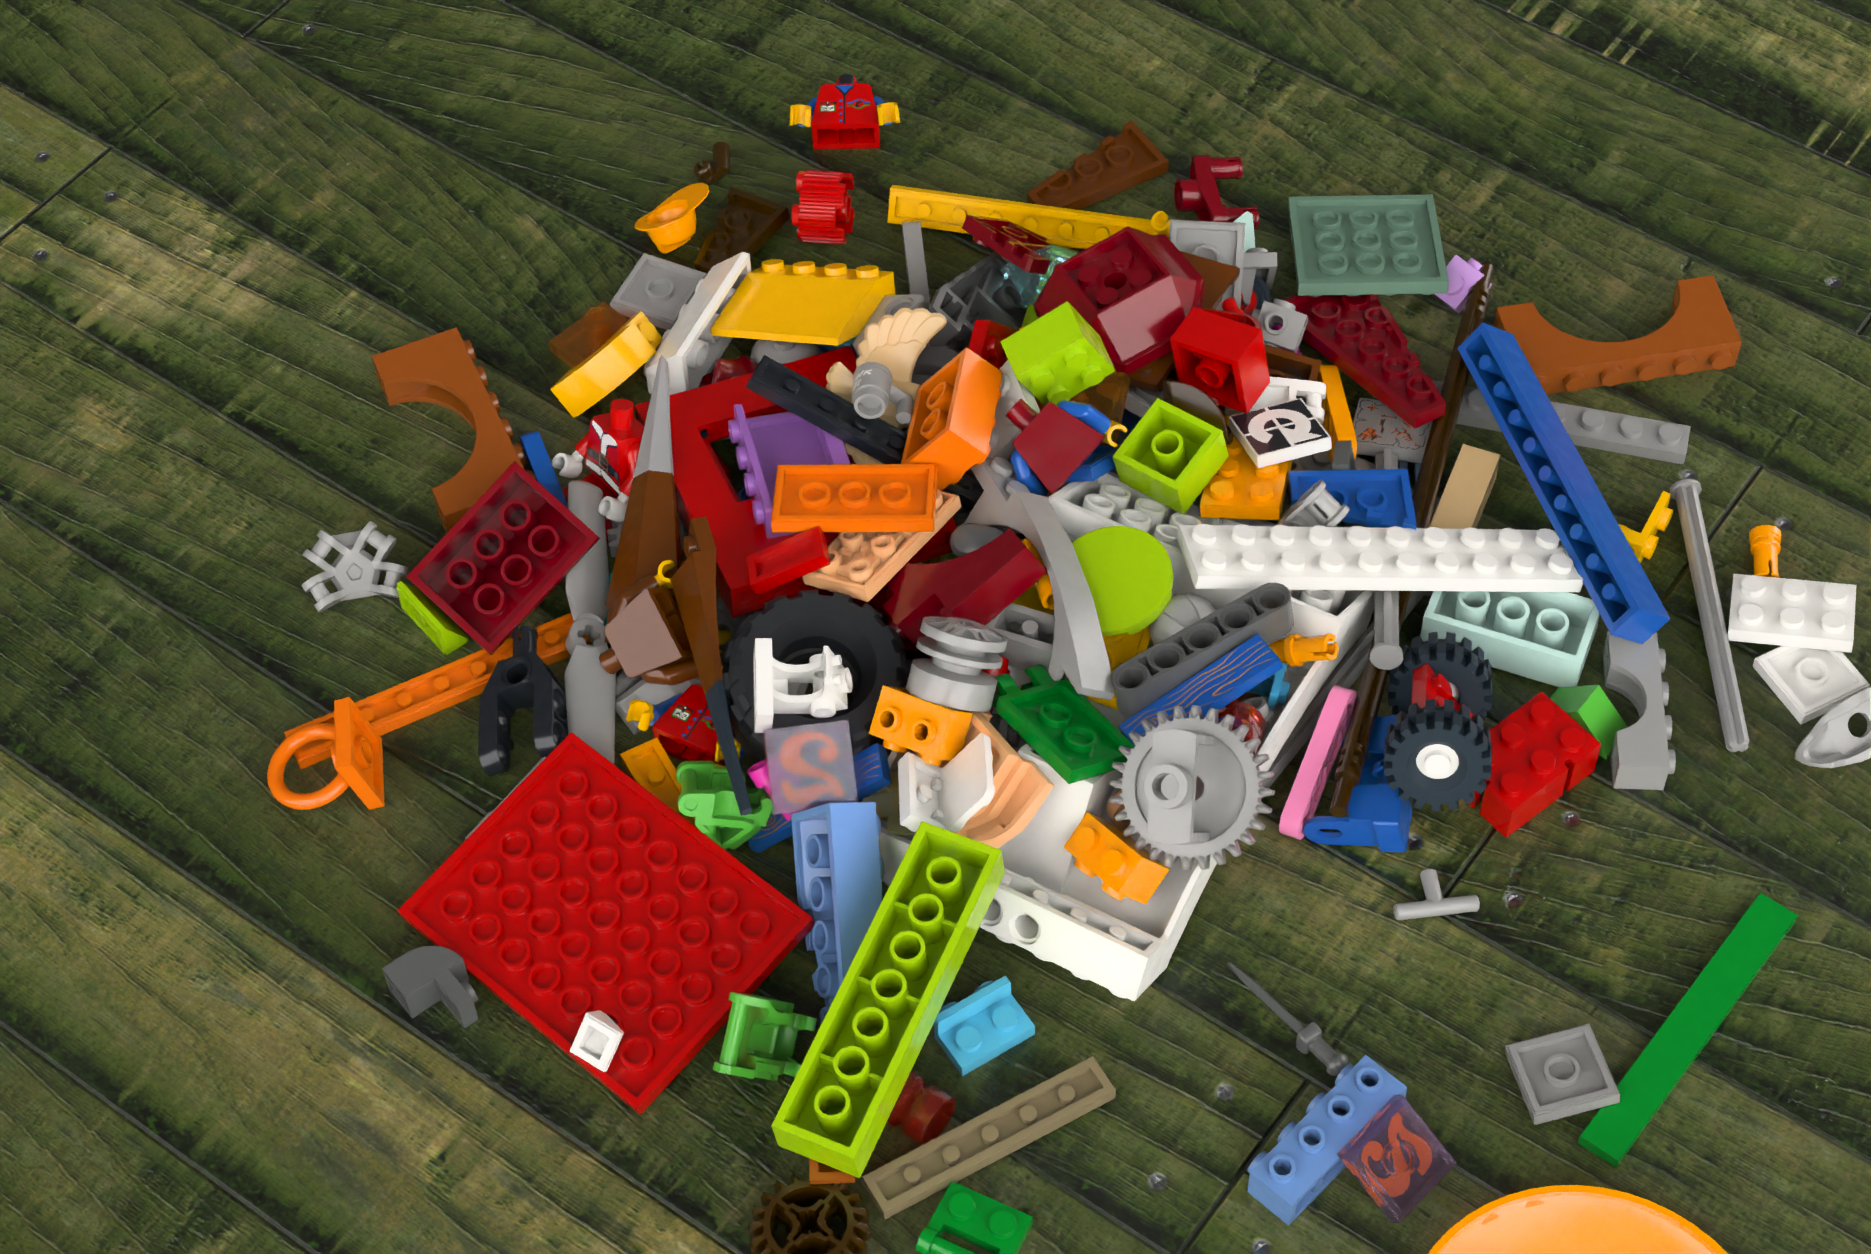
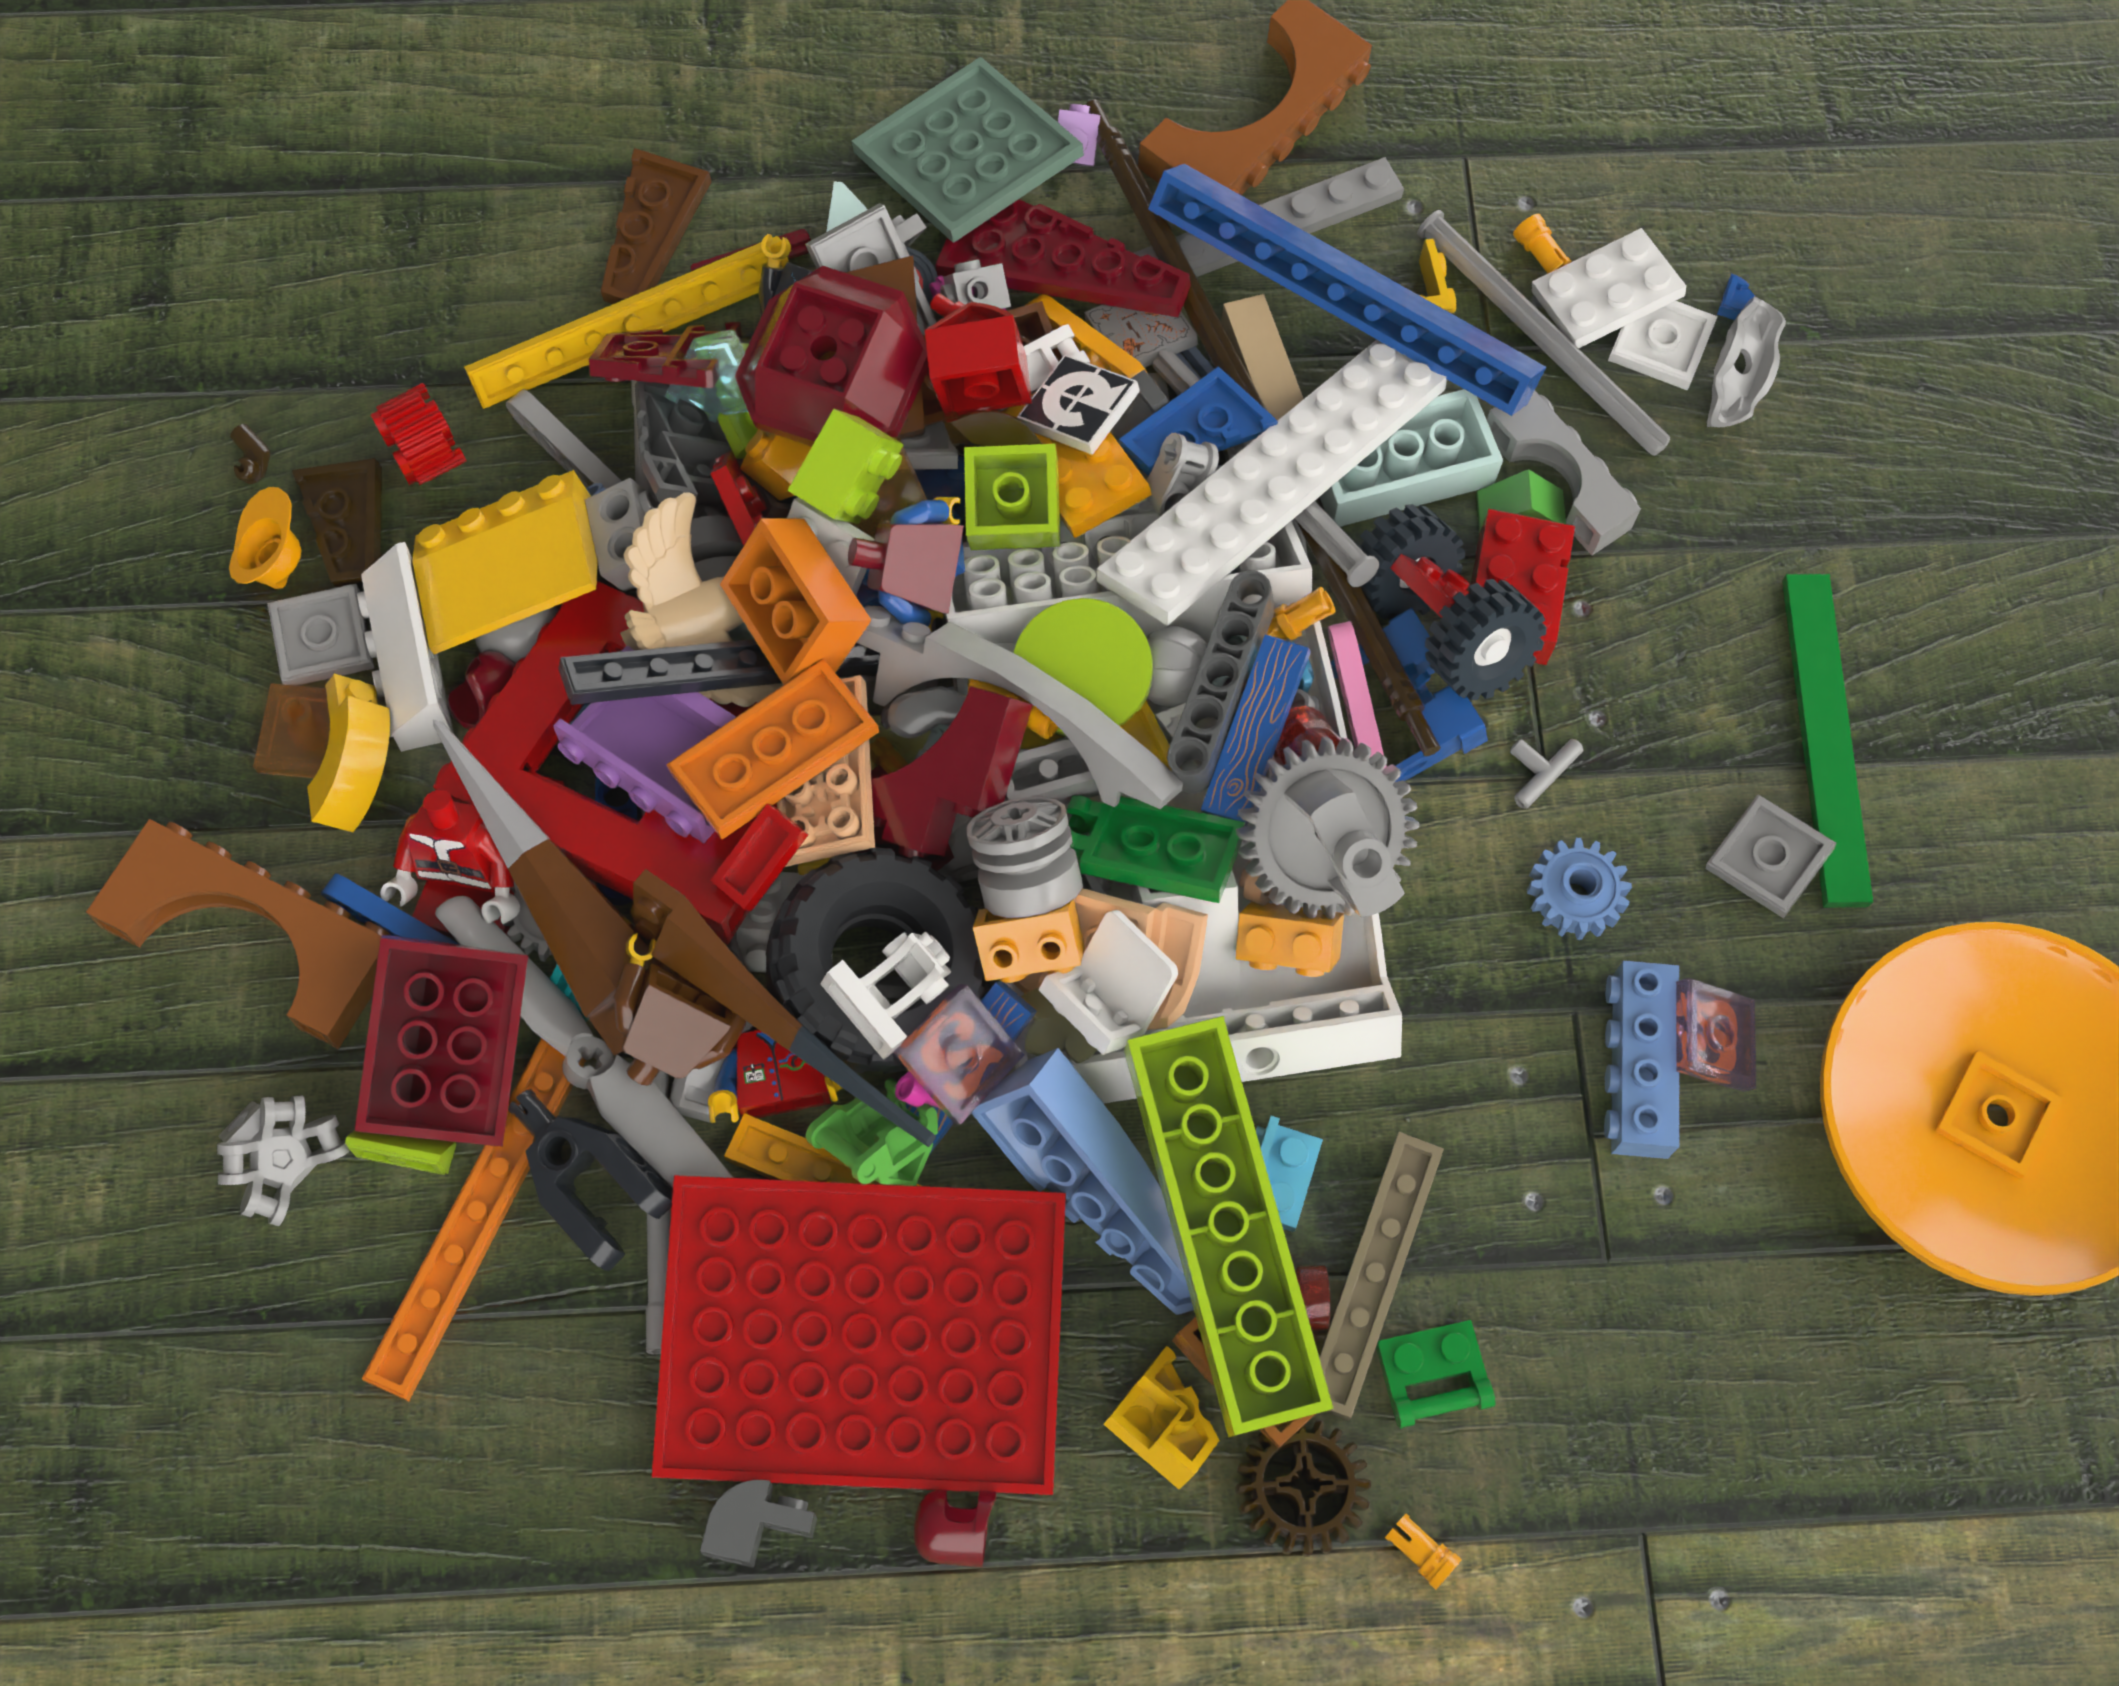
camera: 45 degrees left, 15 degrees up
orange tile [267,697,385,810] -> none
white slope [570,1010,624,1072] -> none
bright green piece [713,992,817,1081] -> none
red torso [789,74,900,150] -> none
light grey piece [852,362,913,424] -> none
dark red connector [1174,155,1259,229] -> none
dark grey sword [1227,962,1349,1076] -> none
none -> dark red helmet [914,1490,997,1568]
none -> yellow slope [1103,1346,1220,1489]
none -> medium blue gear [1527,838,1632,940]

